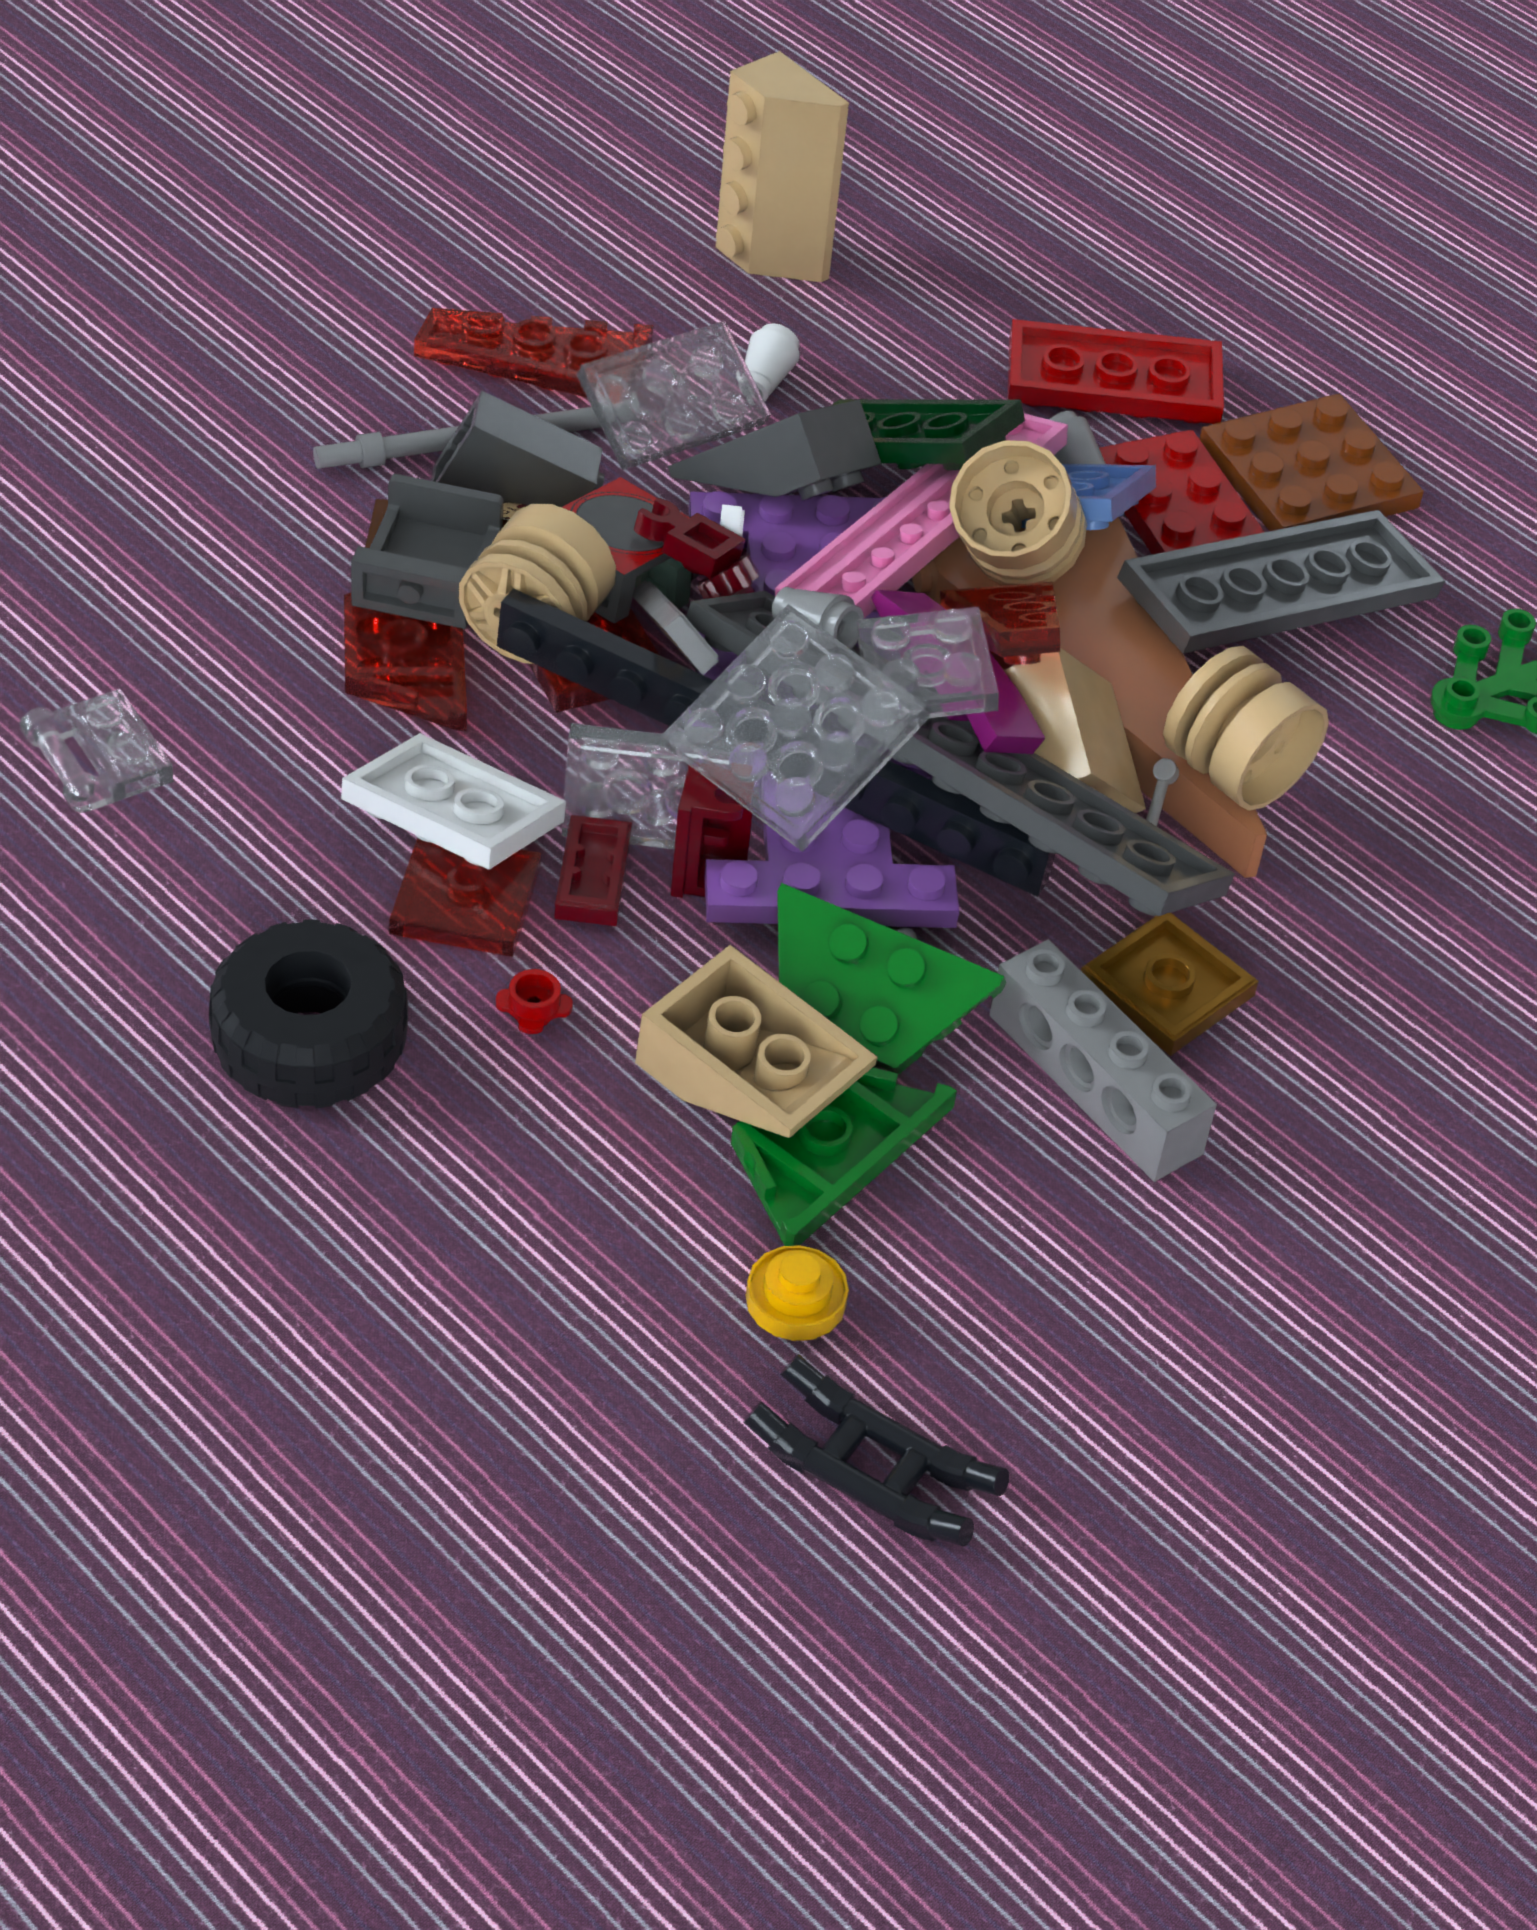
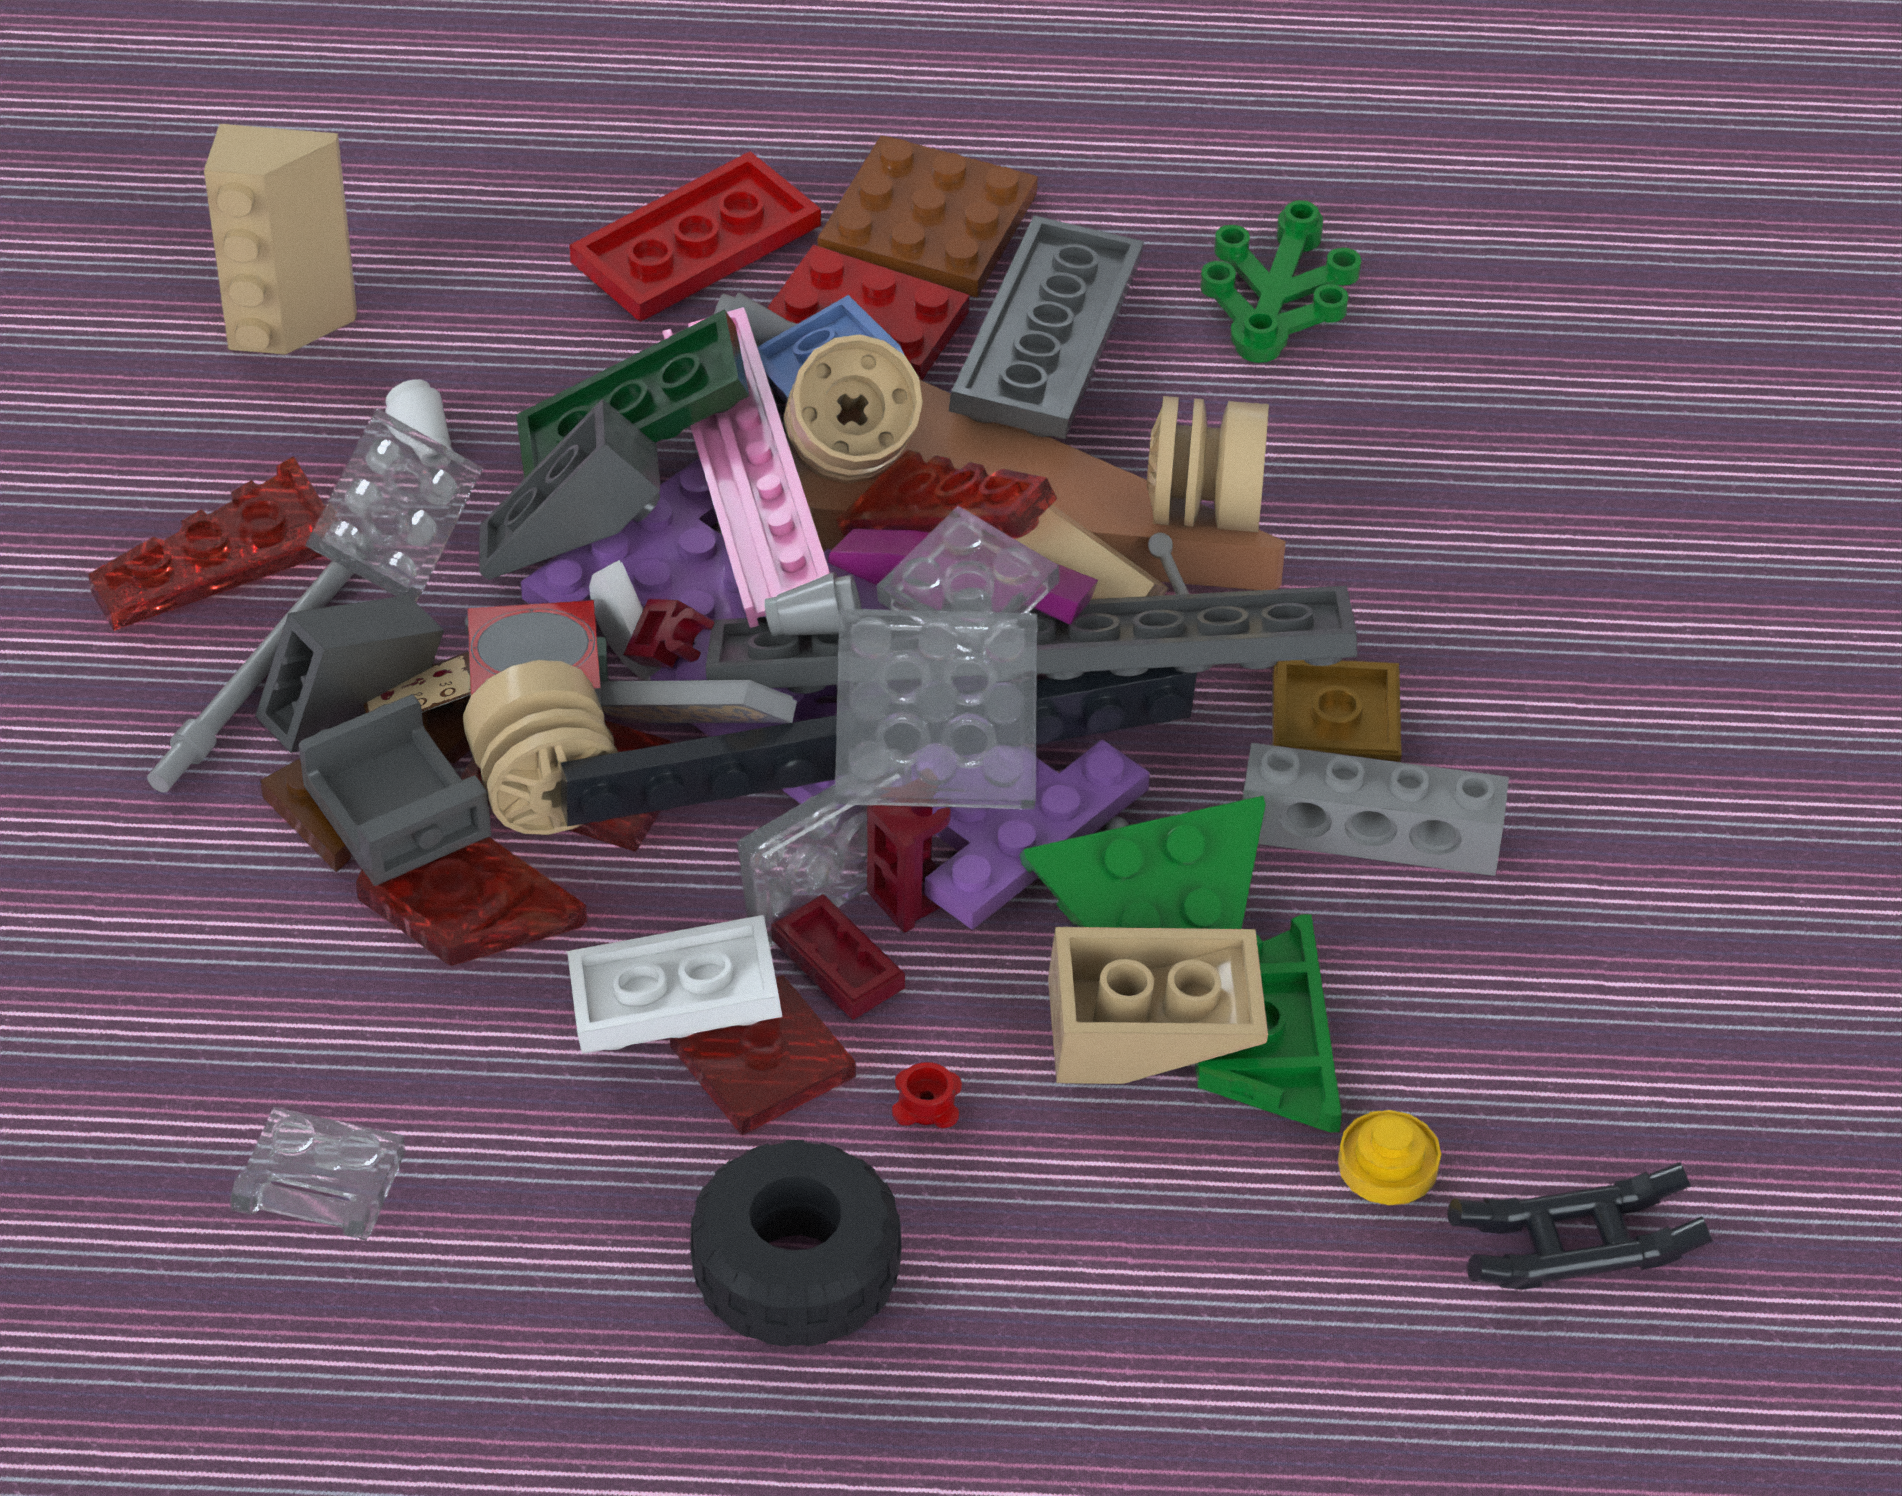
camera: 40 degrees left, 0 degrees up
dark red plate [634,498,746,579] -> none

